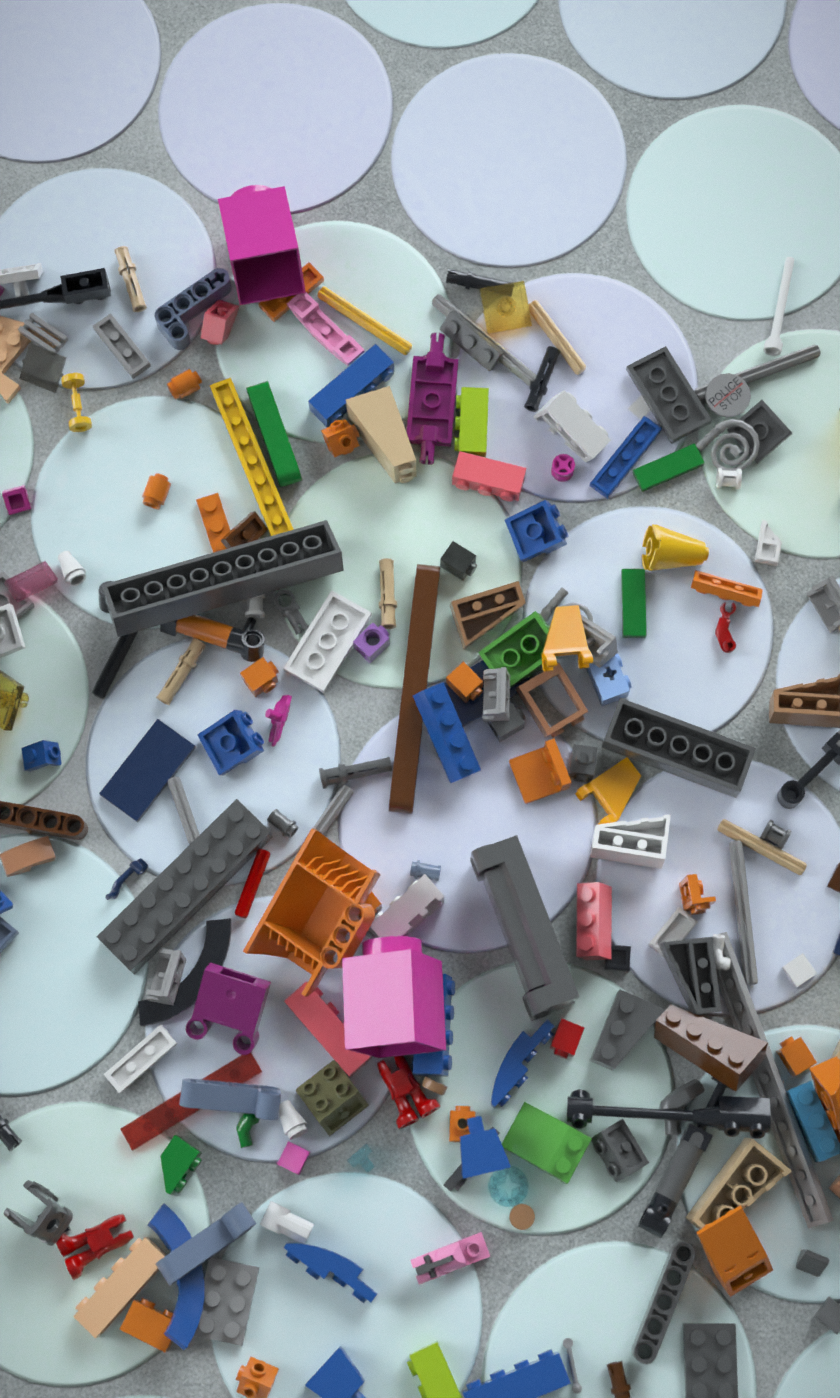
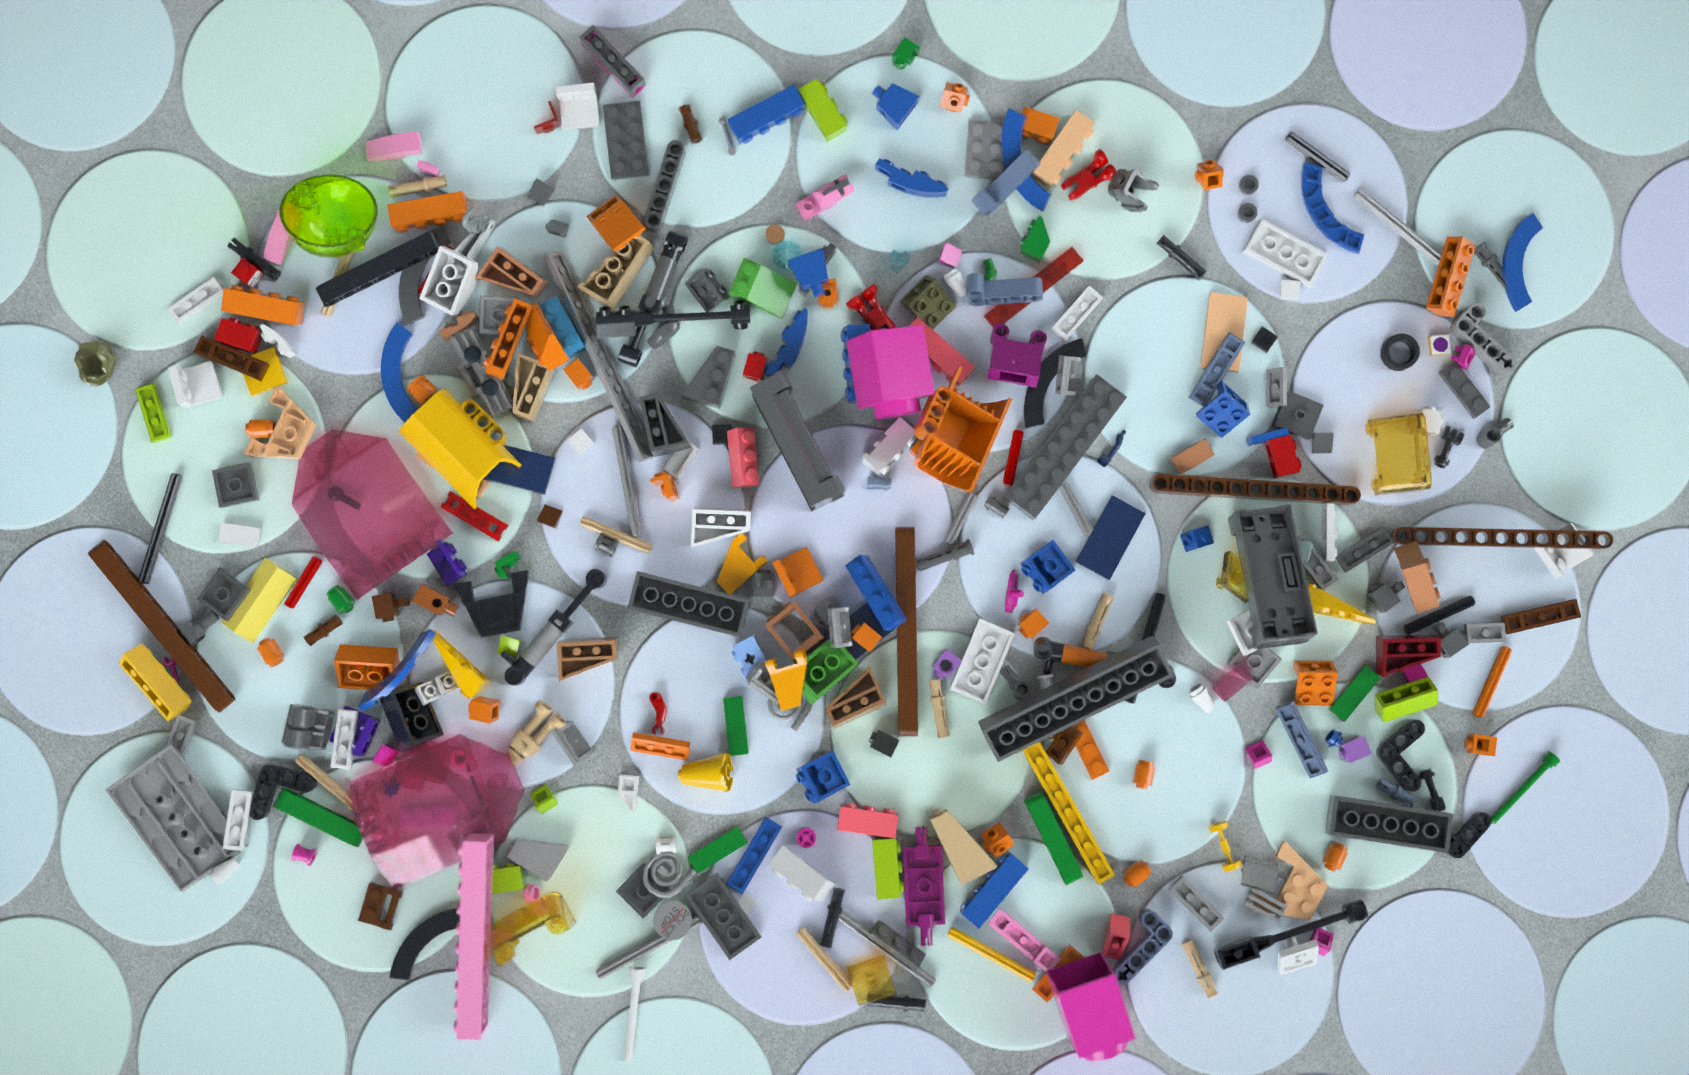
camera: 165 degrees right, 10 degrees up
white piece [260,1201,314,1244] -> none
medium nougat tile [422,1076,448,1095] -> none
wedge [653,1005,768,1092] -> none
white arm [712,934,731,971] -> none

